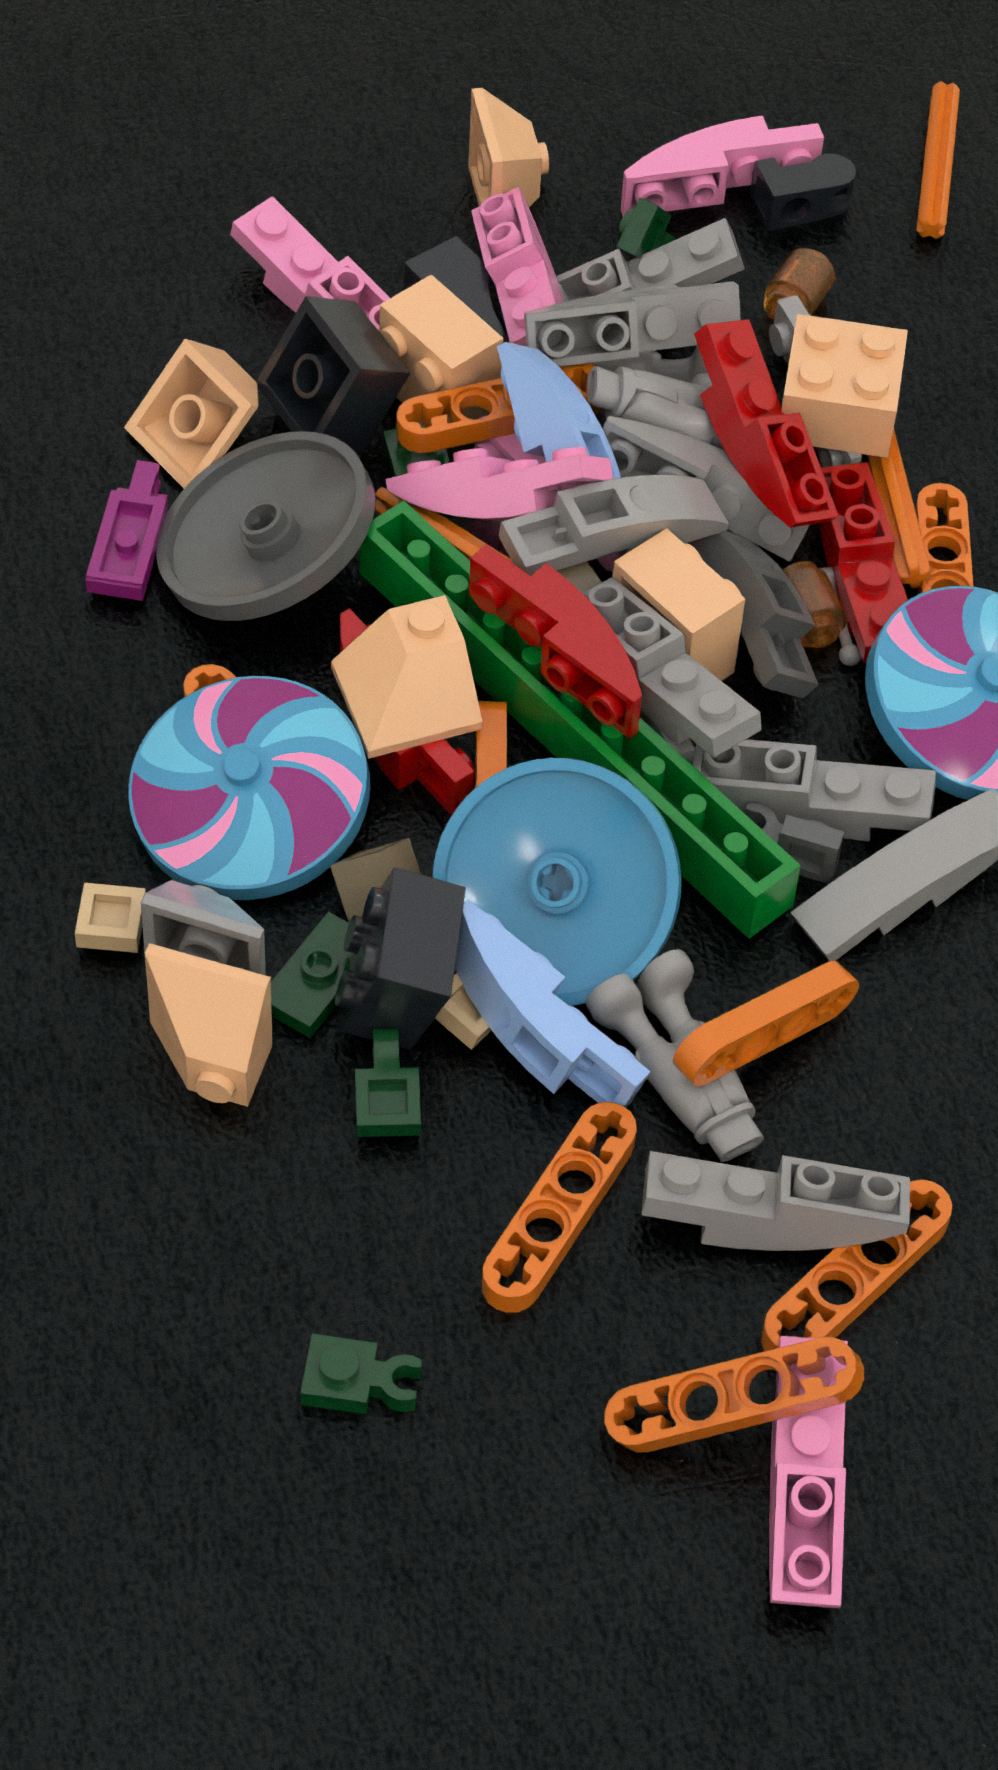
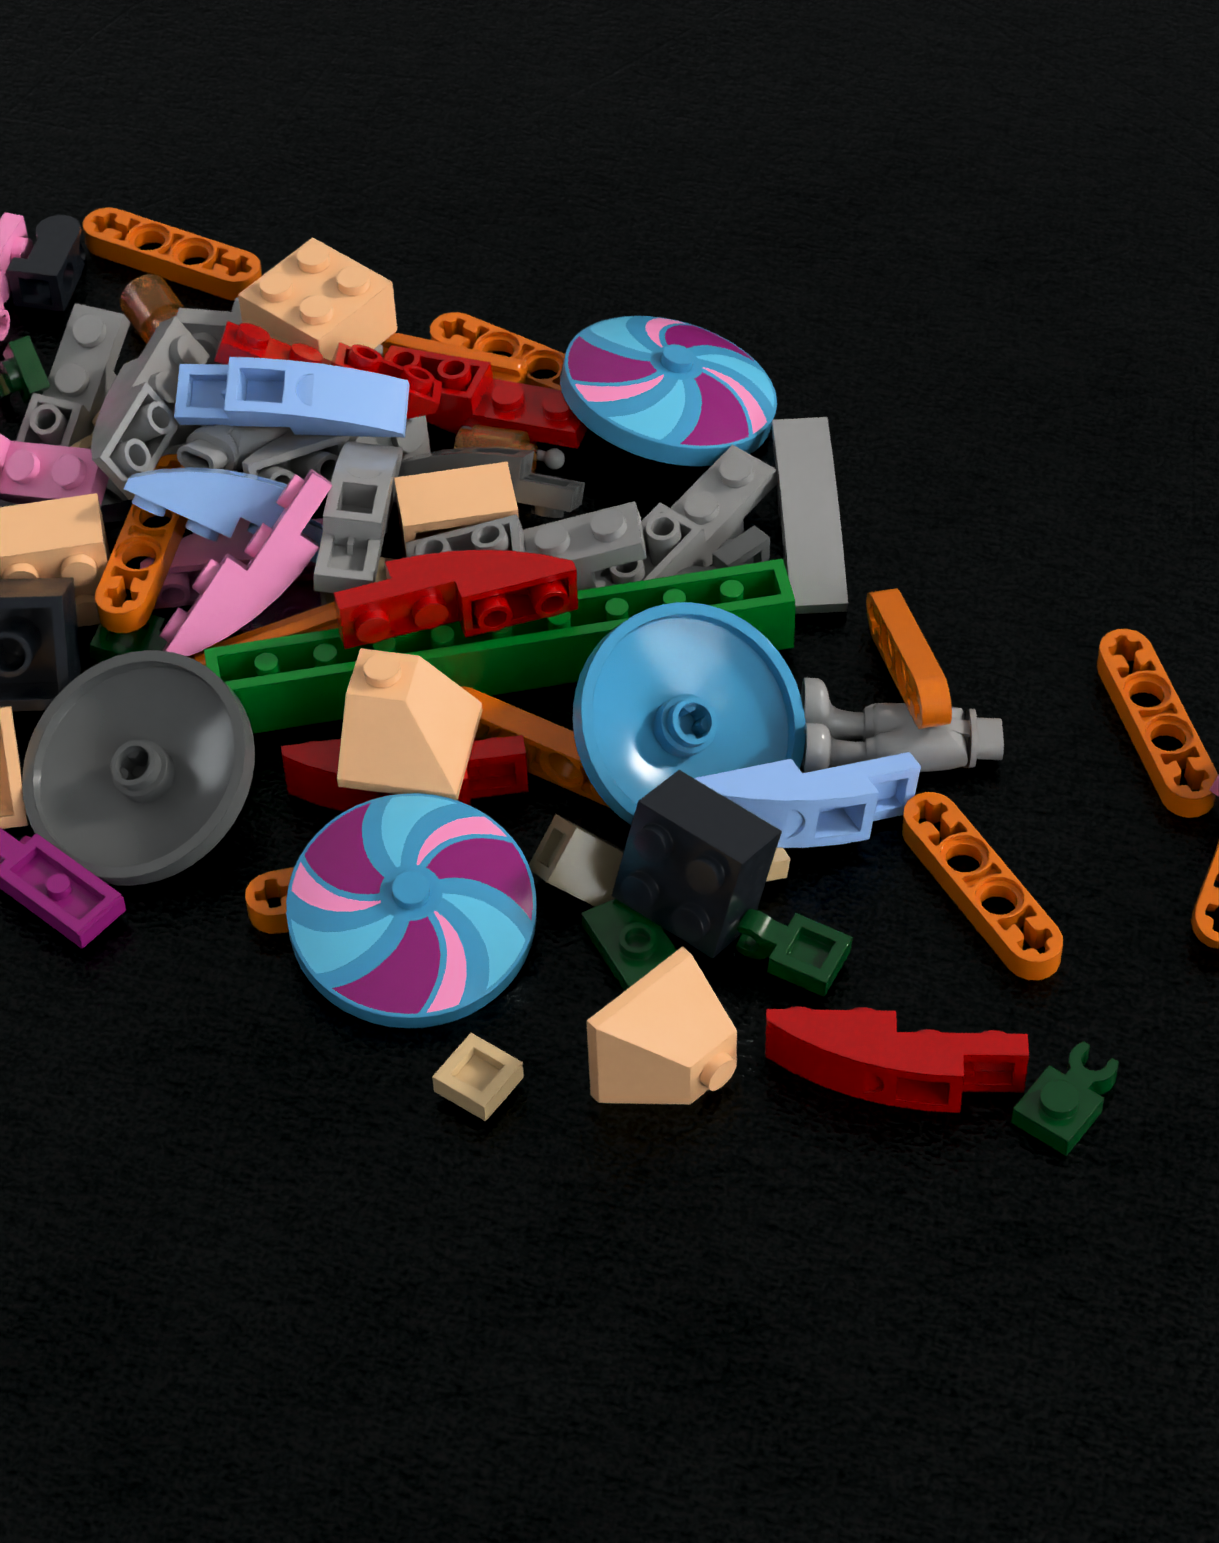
camera: 55 degrees left, 5 degrees down
light grey slope [141,880,266,976] -> none
light grey slope [641,1151,910,1251] -> none
orange axle [917,81,960,239] -> none
none -> orange beam [83,207,262,301]
none -> light blue slope [174,357,410,438]
none -> red slope [766,1006,1029,1113]

